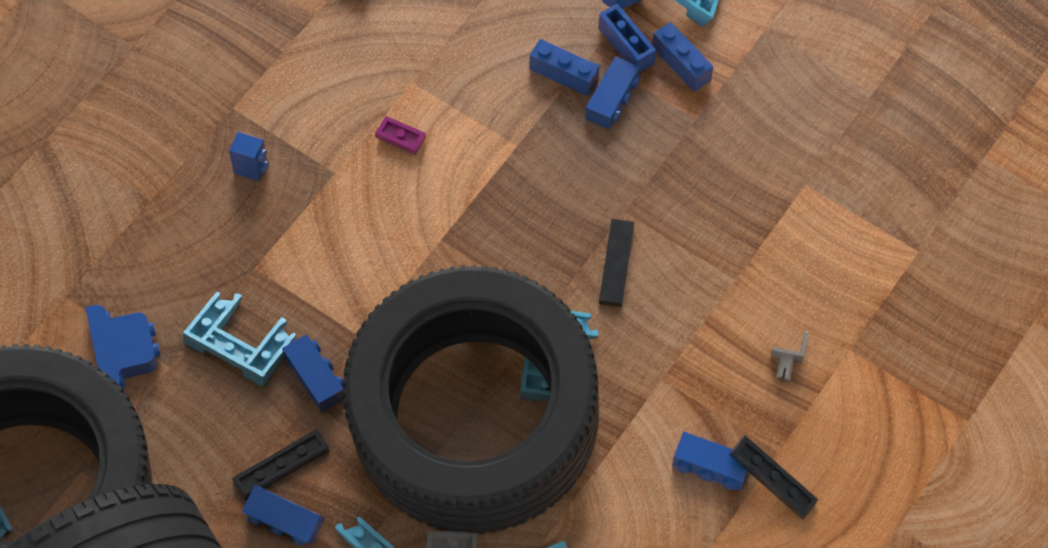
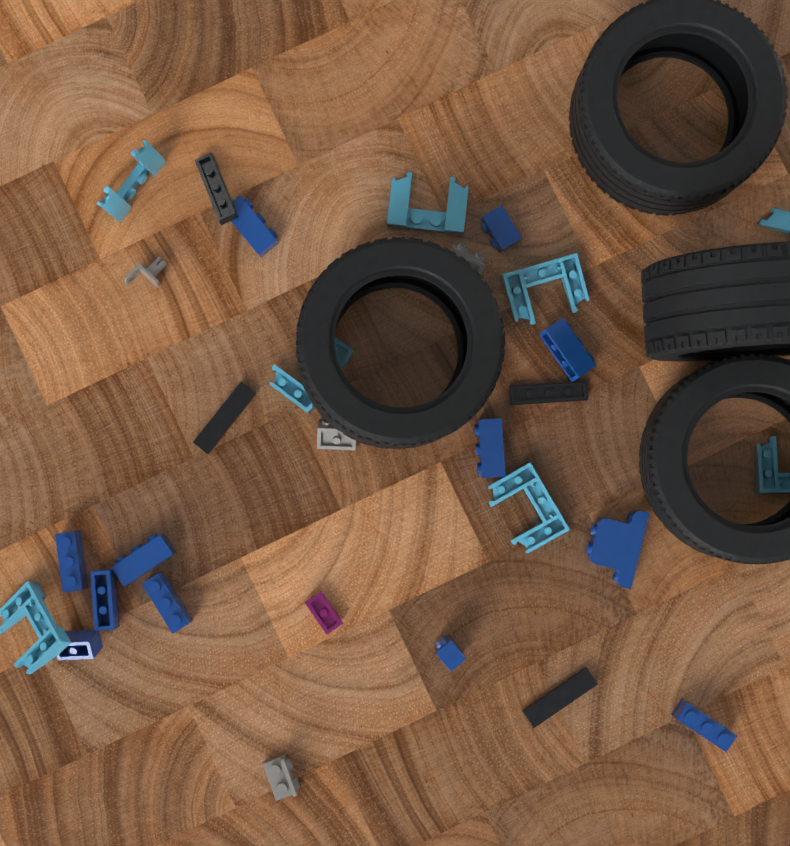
camera: 150 degrees left, 25 degrees up
none -> medium azure wedge [97,140,166,222]
none -> black tile [522,667,598,728]

